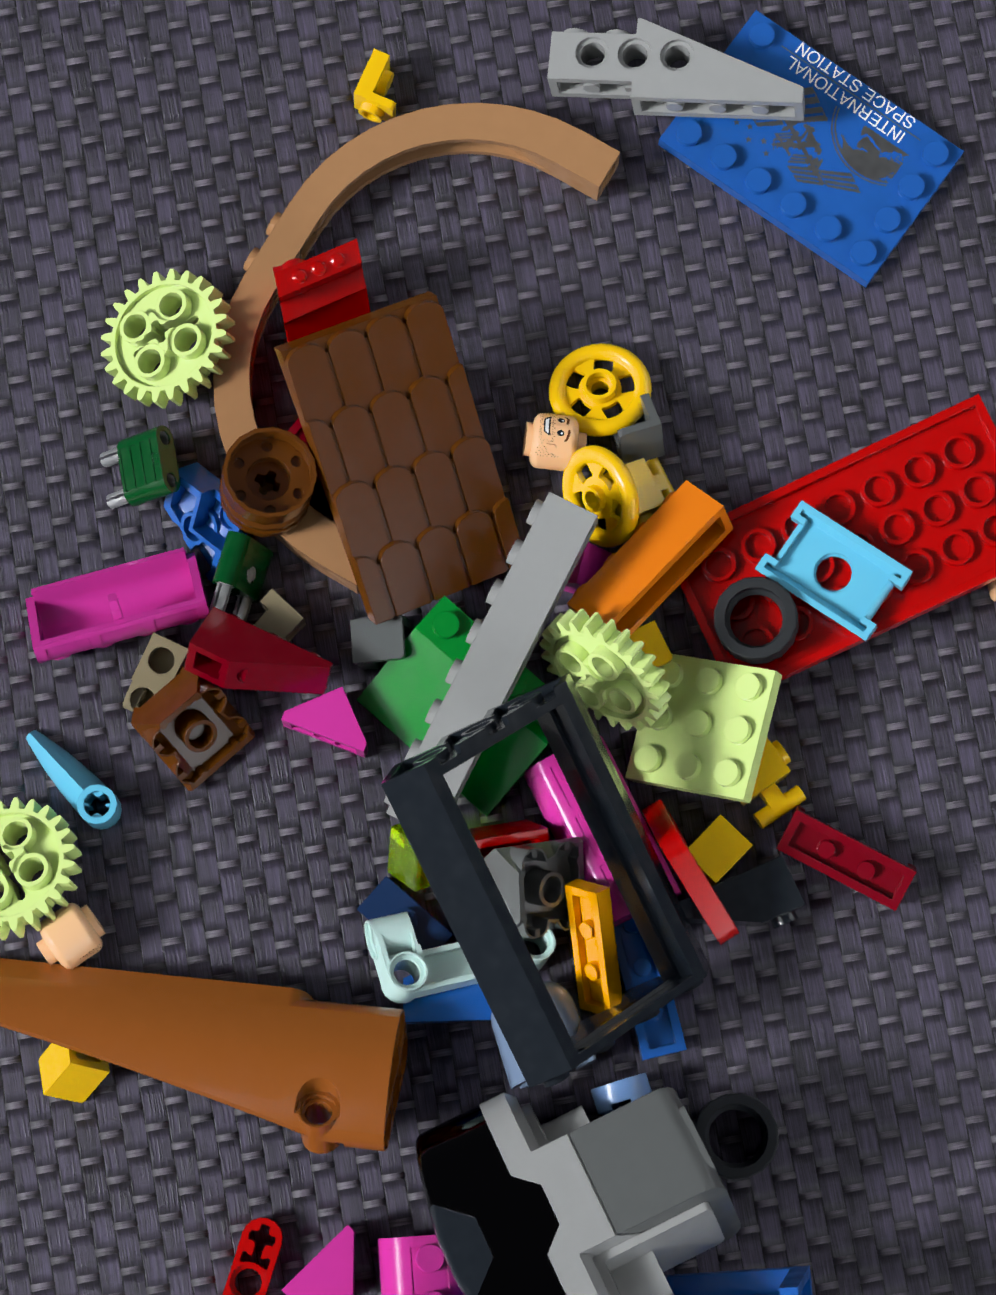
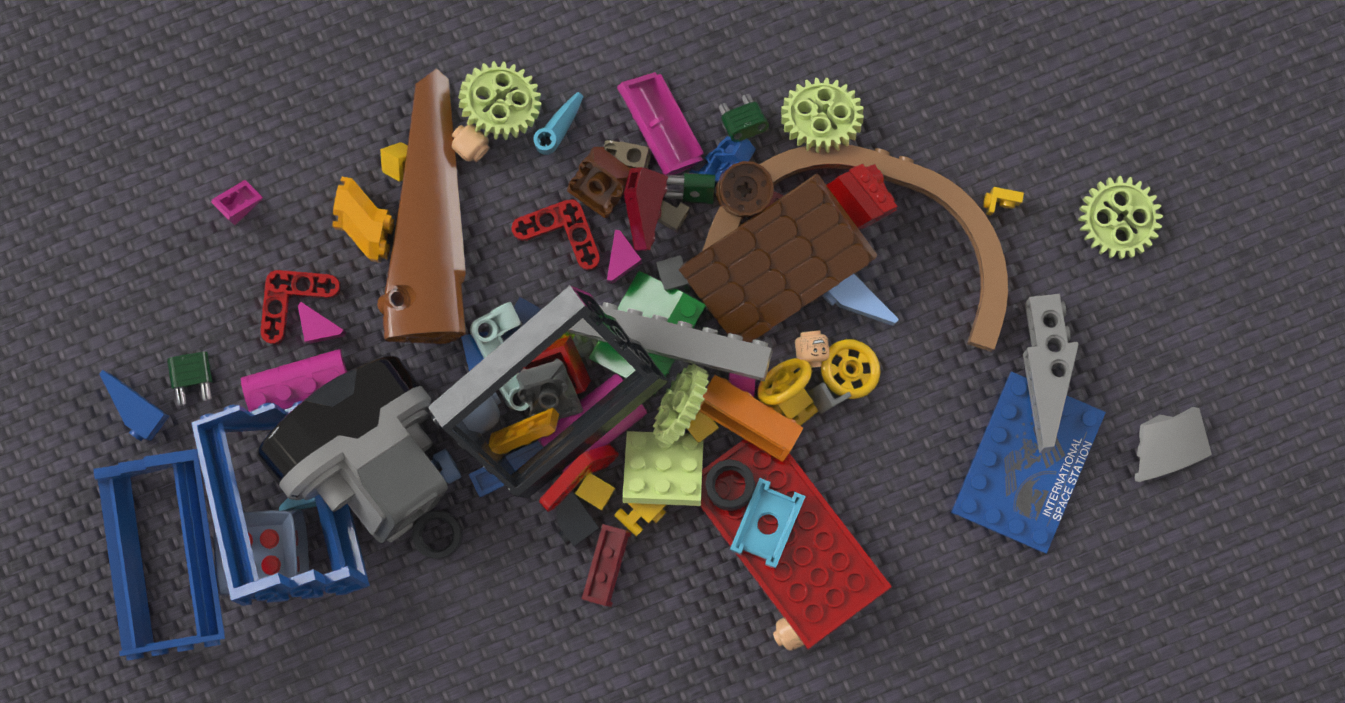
camera: 80 degrees right, 5 degrees up
none -> light orange brick [333,176,395,263]
none -> red beam [511,199,600,271]
none -> light blue slope [822,274,899,326]

